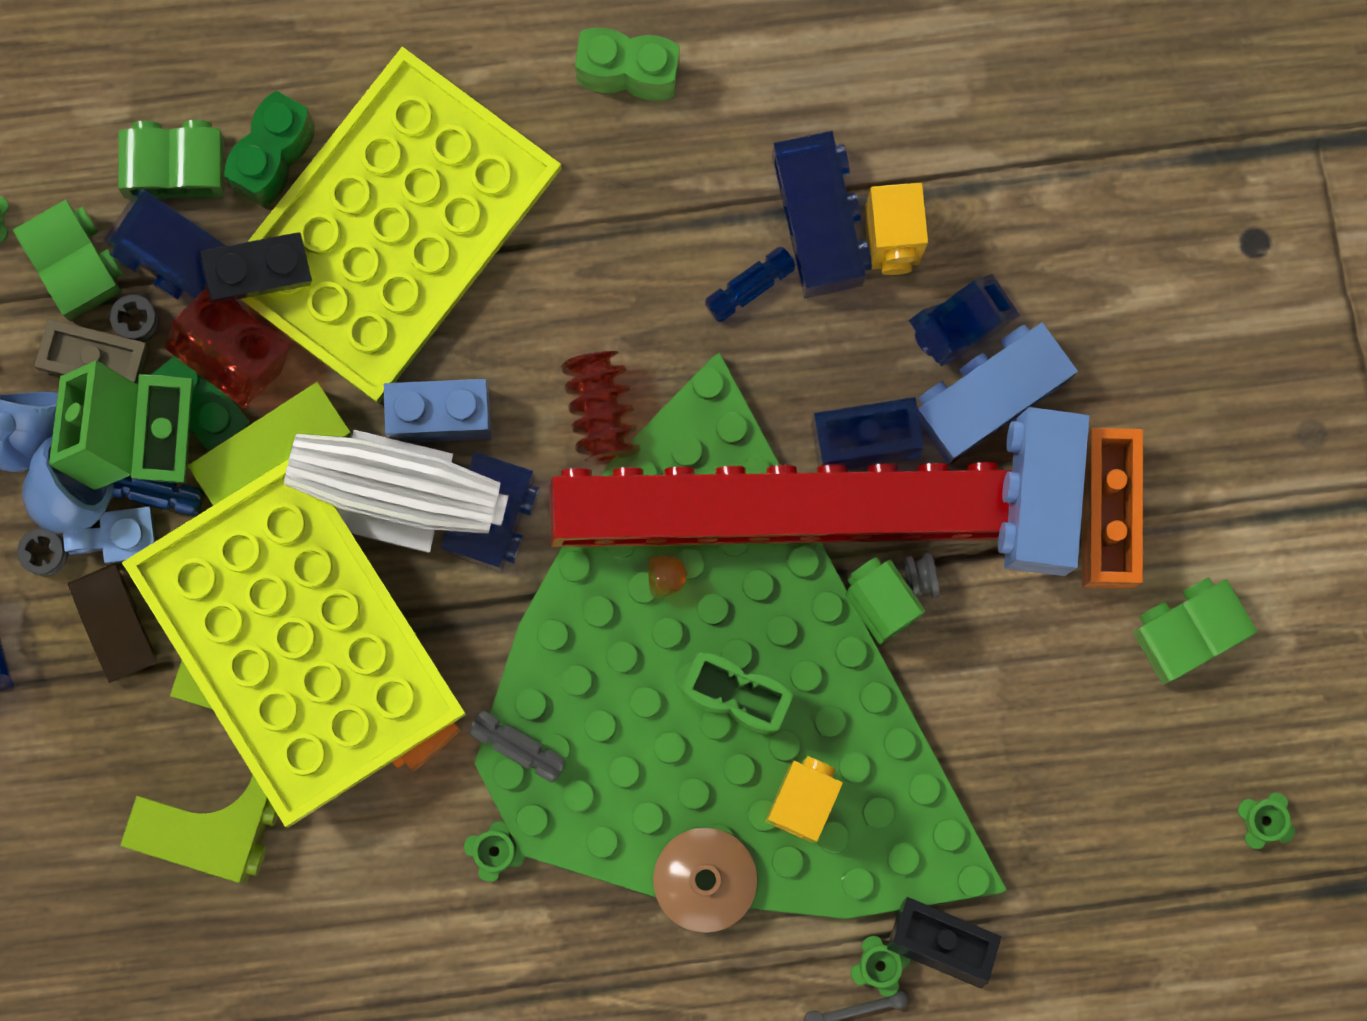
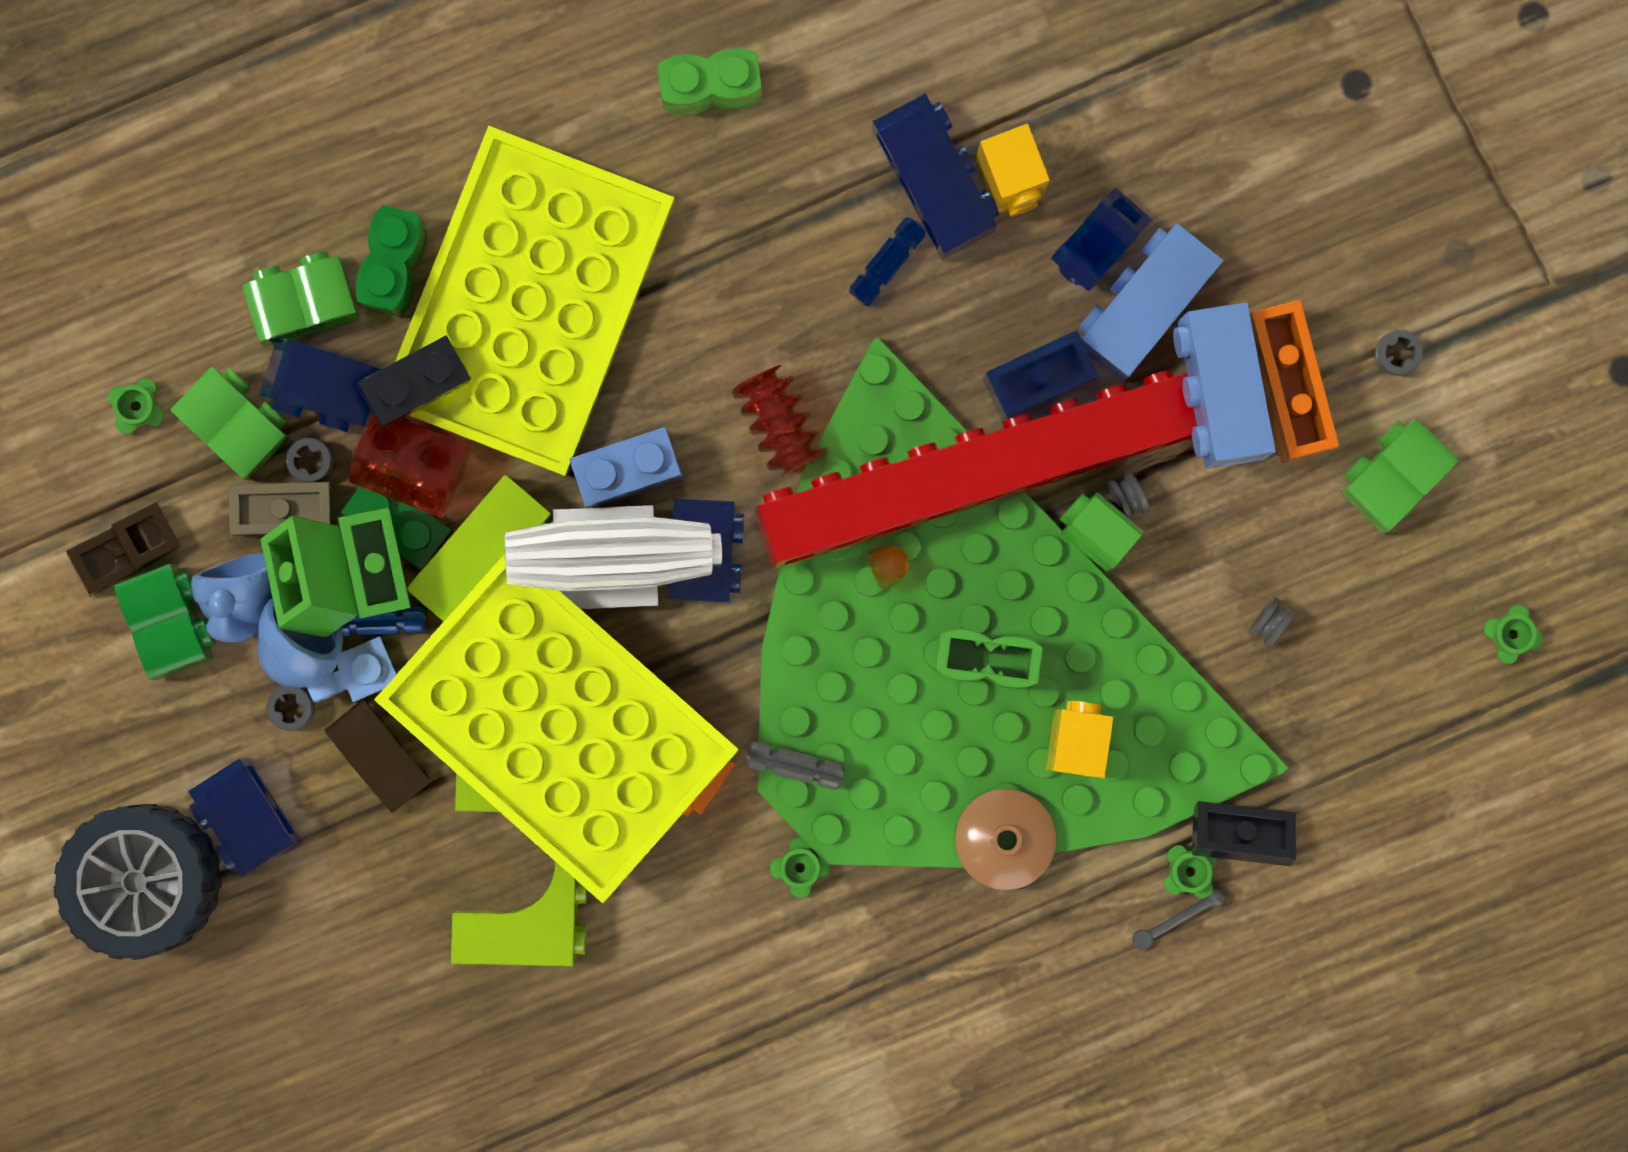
camera: 15 degrees left, 5 degrees up
none -> dark grey bush [1248,597,1295,647]
none -> dark grey bush [1375,330,1423,375]

